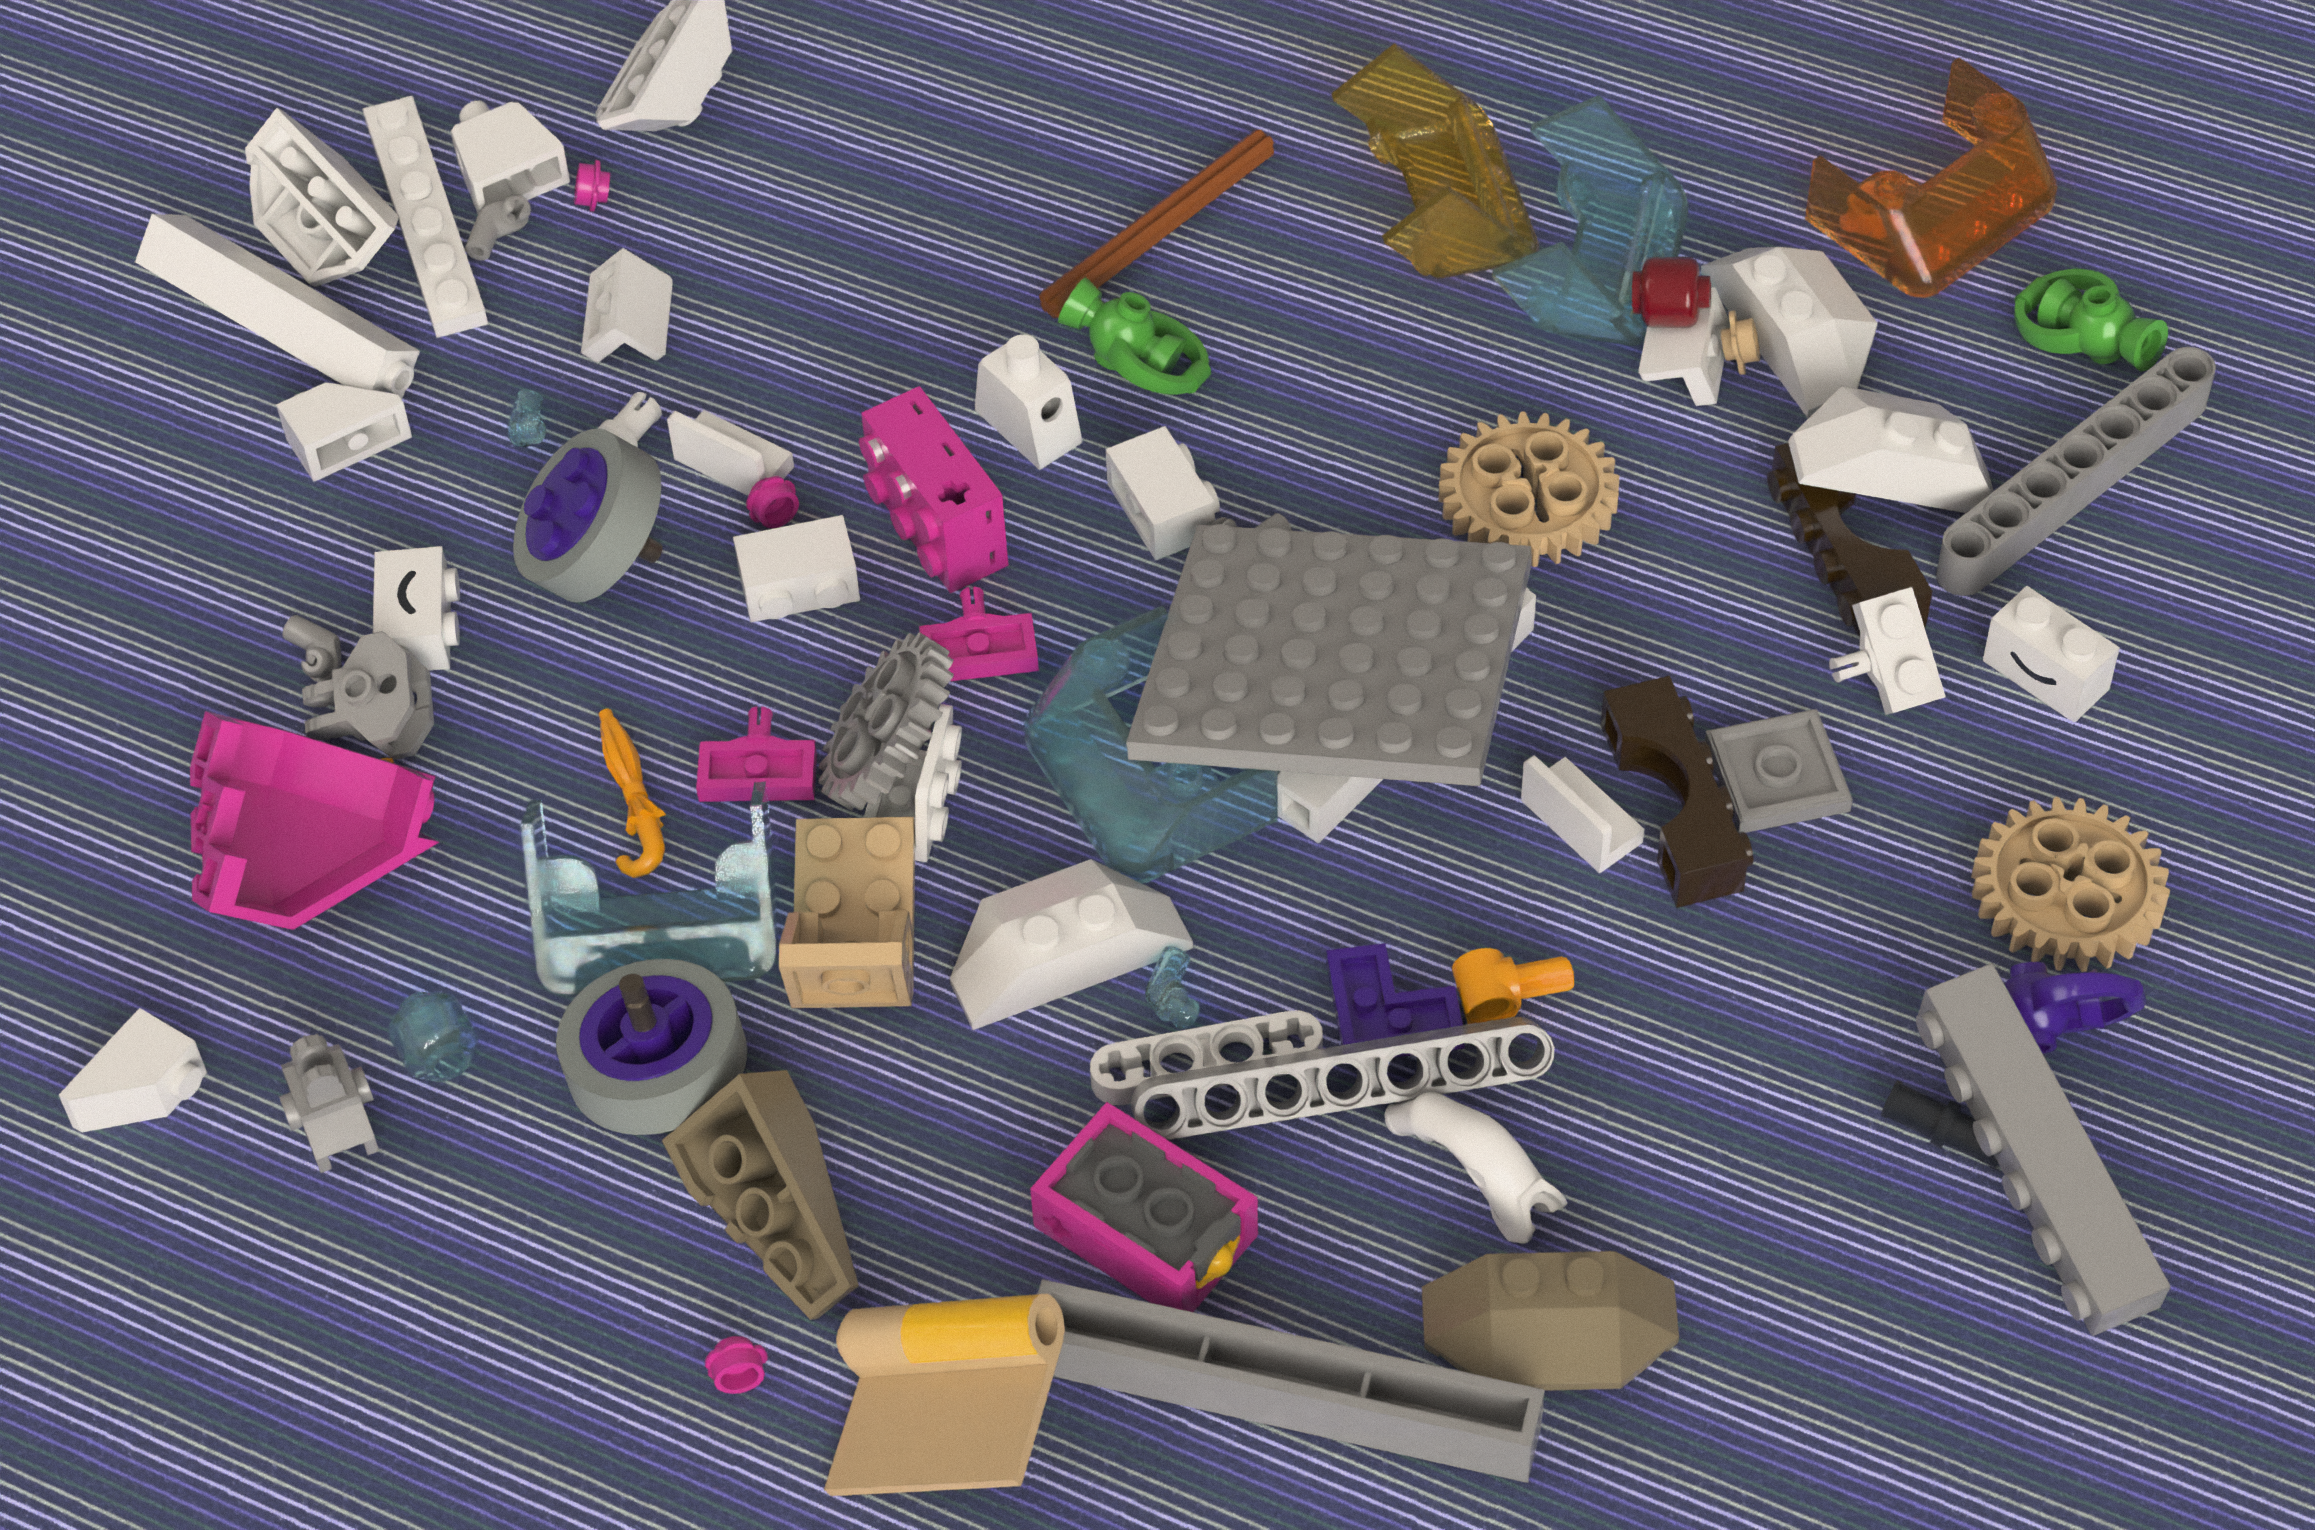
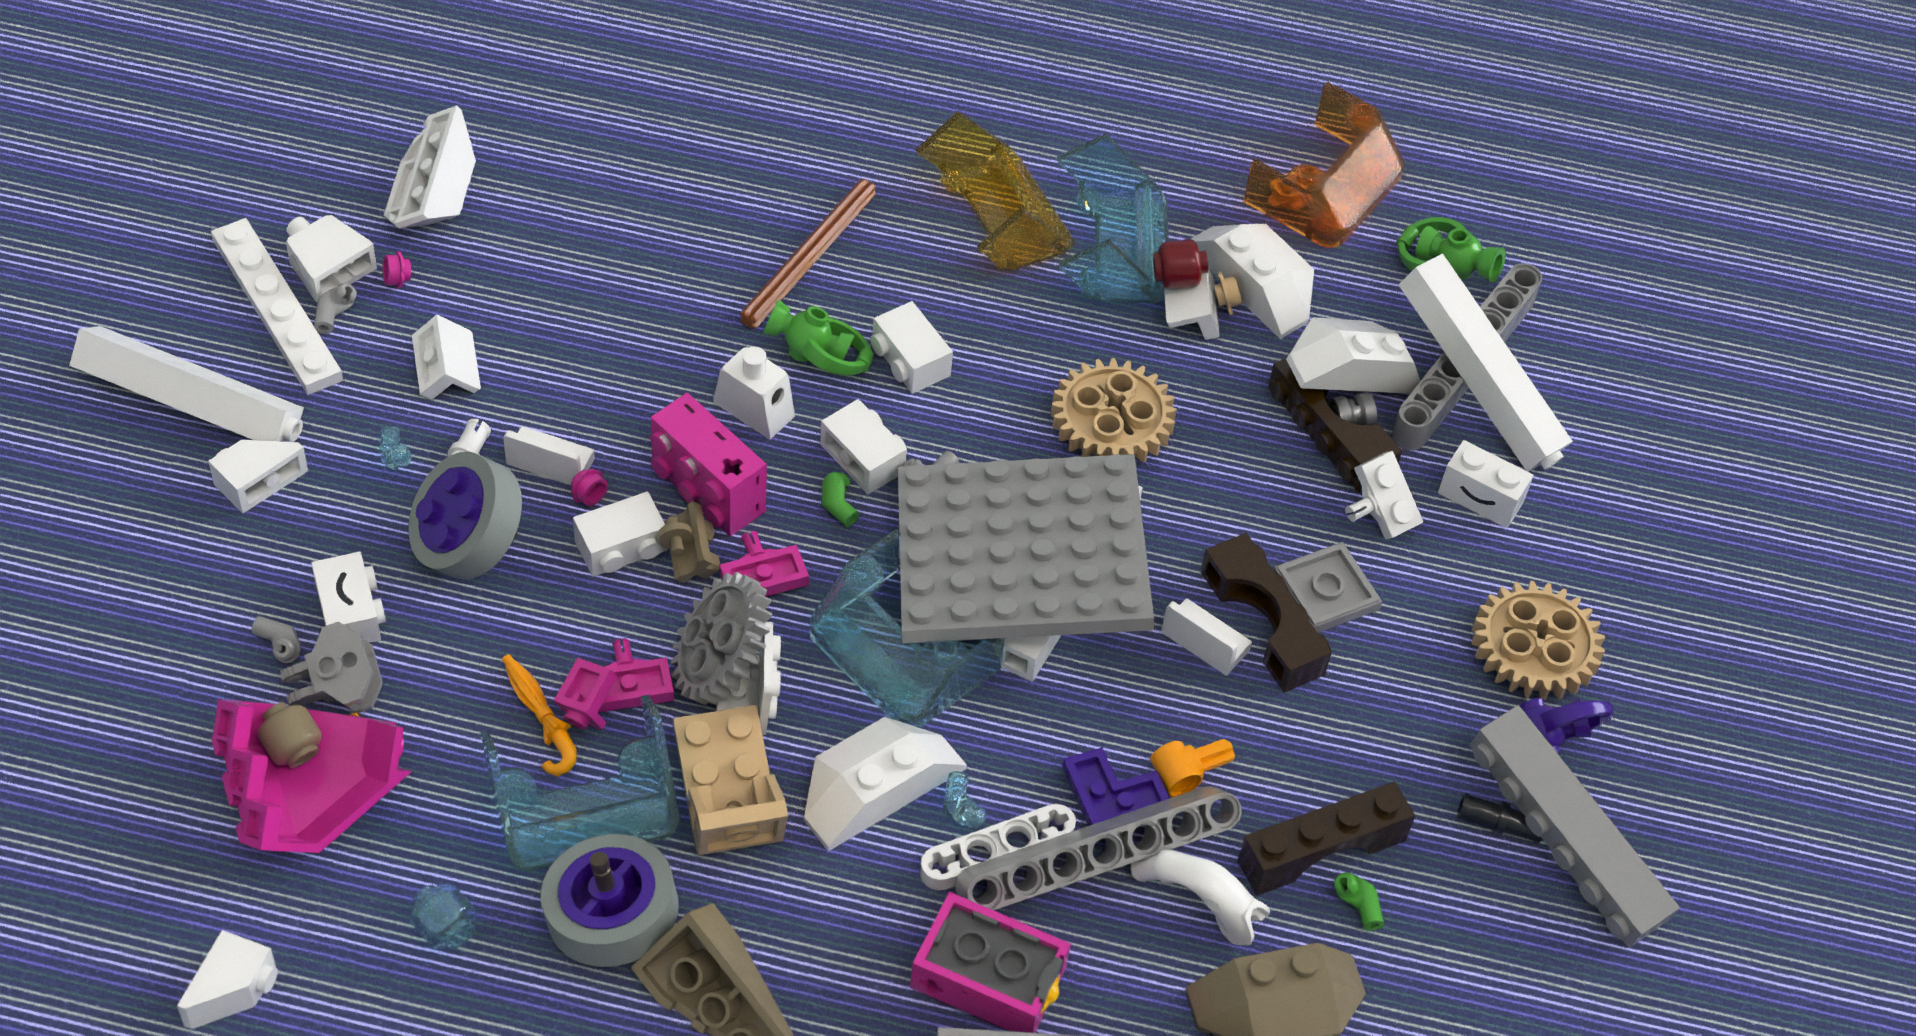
camera: 20 degrees left, 0 degrees up
white wedge [245,108,399,287] -> none
light grey hinge [279,1034,379,1173] -> none
none -> dark tan head [257,702,322,769]
none -> dark pink bracket [553,658,617,730]
none -> dark tan hips [657,501,720,583]
none -> bright green arm [821,472,859,527]
none -> white brick [870,301,953,394]
none -> dark brown arch [1237,781,1415,896]
none -> flat silver wheel [1328,393,1377,425]
none -> bright green arm [1334,872,1384,931]
none -> white brick [1399,254,1573,472]

